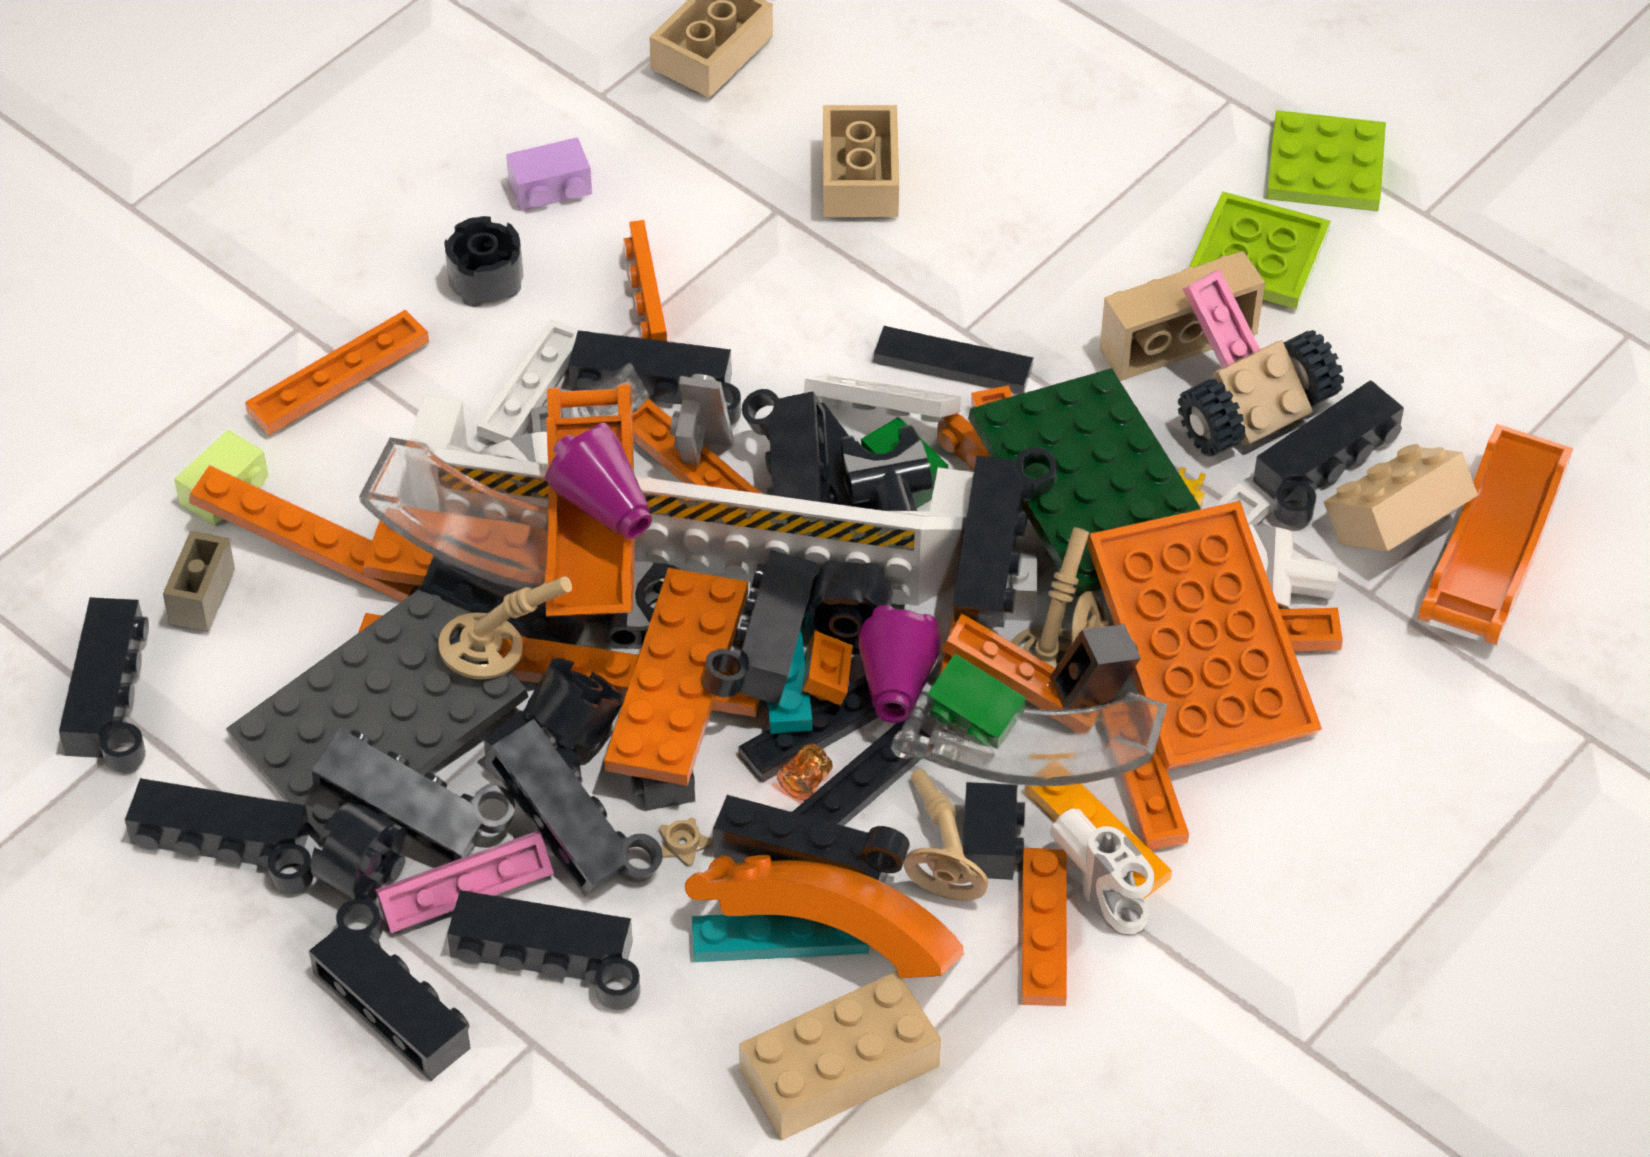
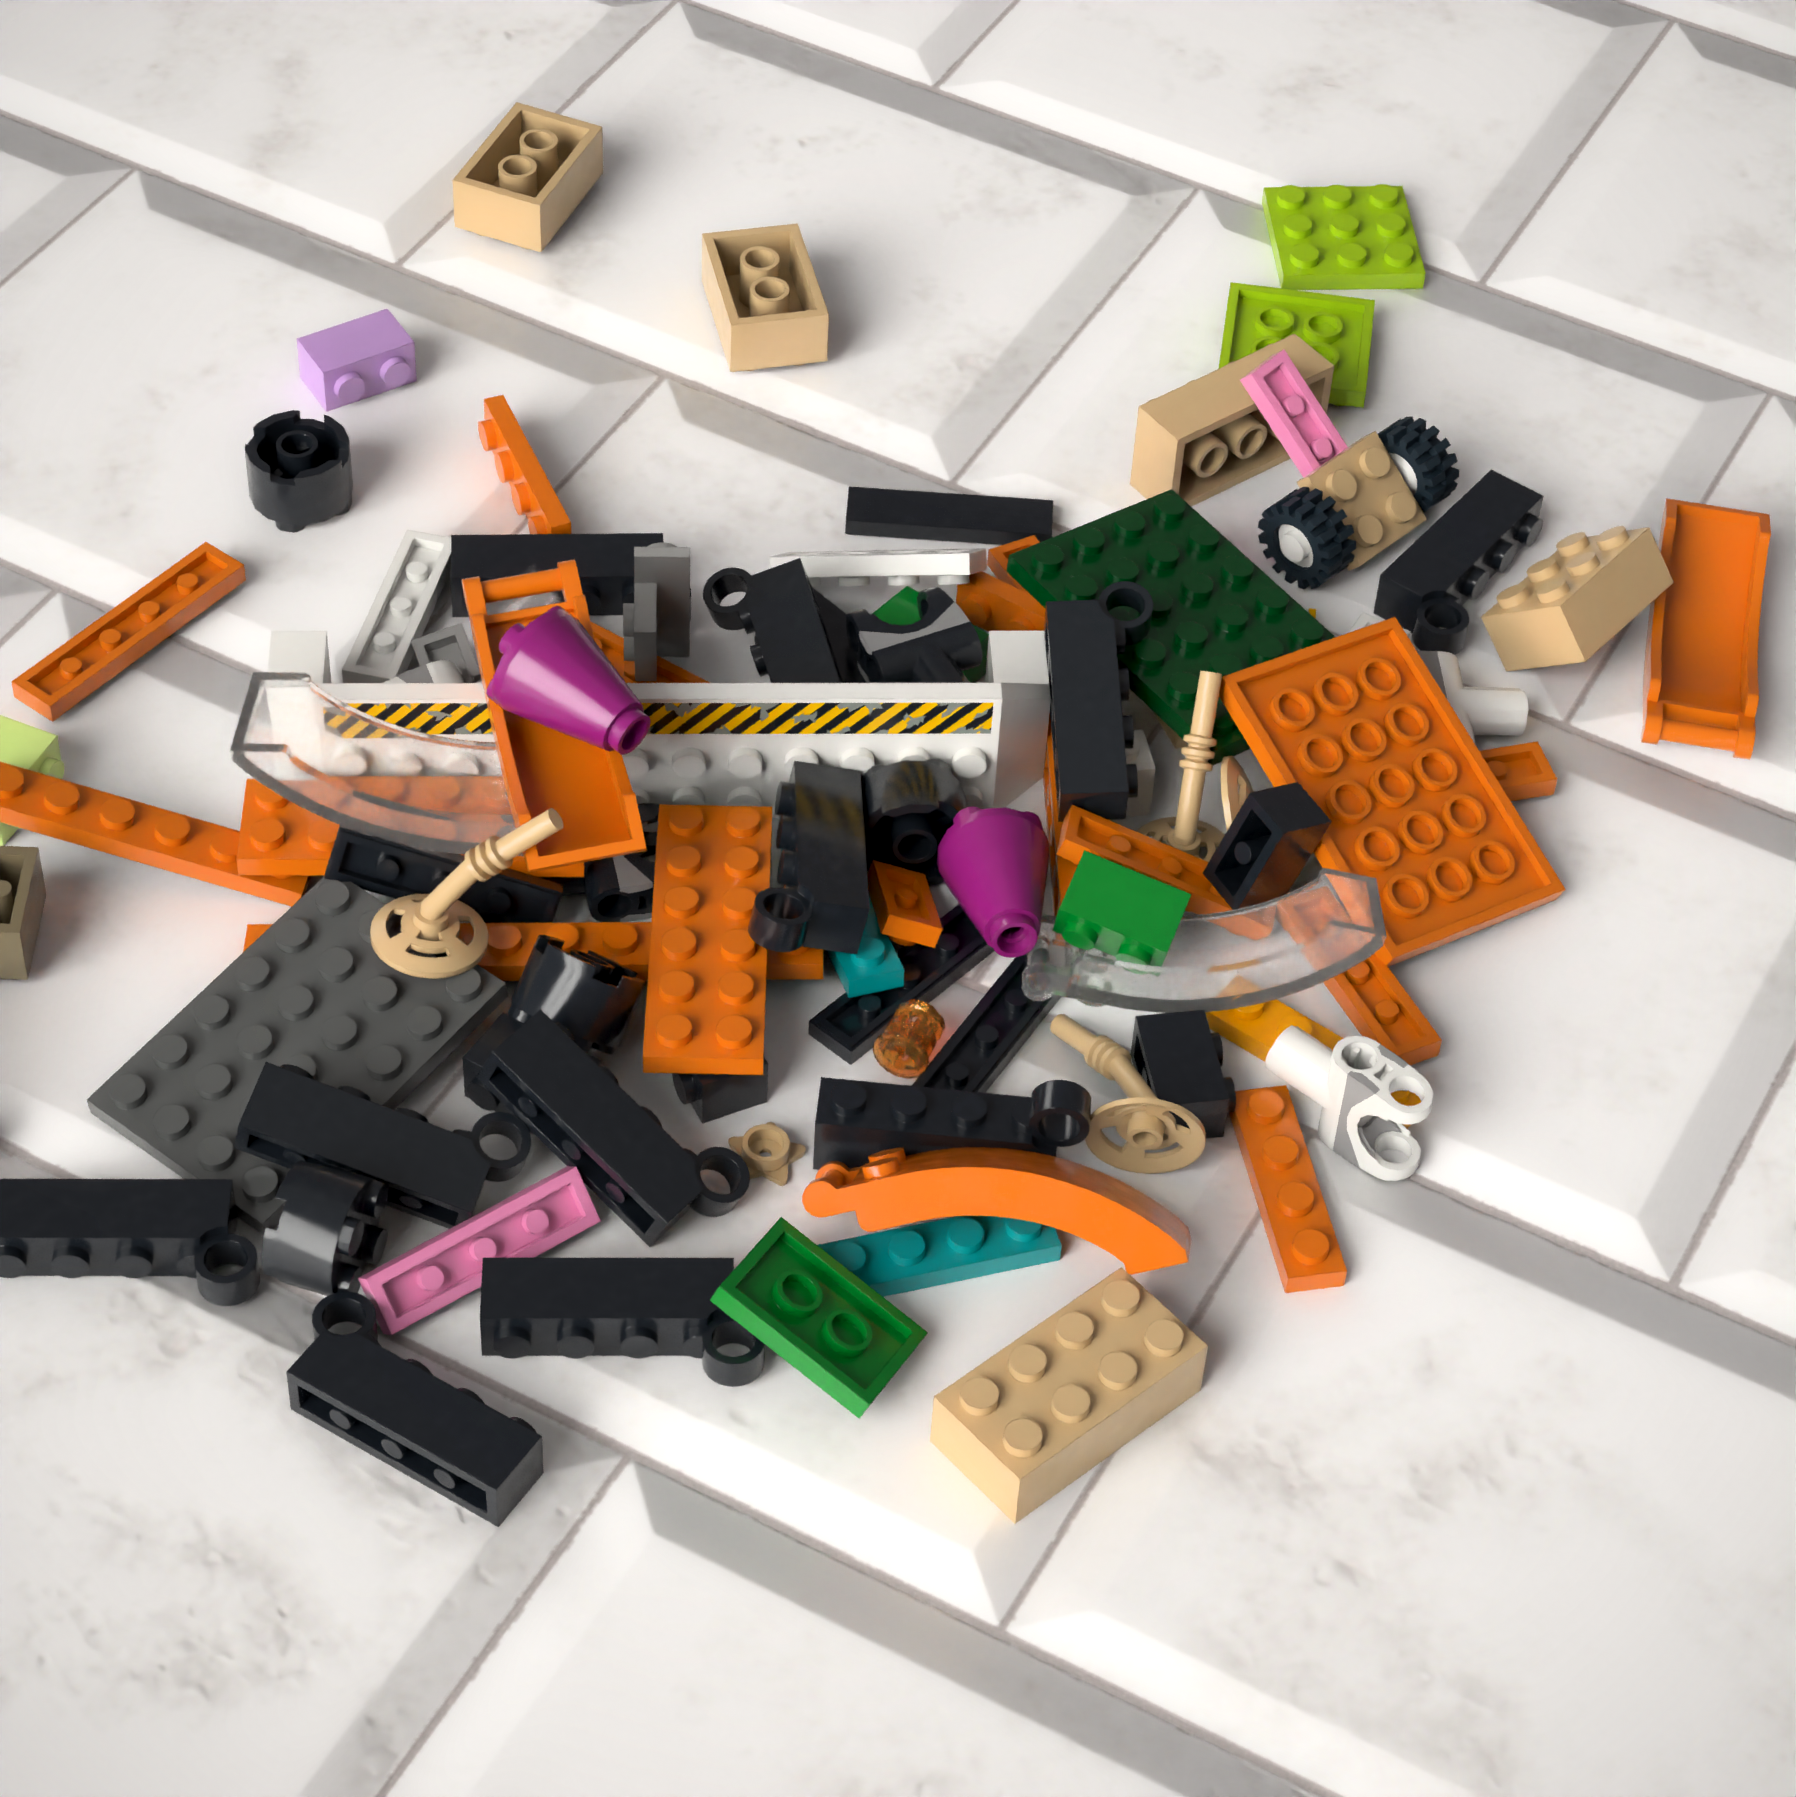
camera: 15 degrees left, 5 degrees down
none -> green plate [710,1217,928,1419]

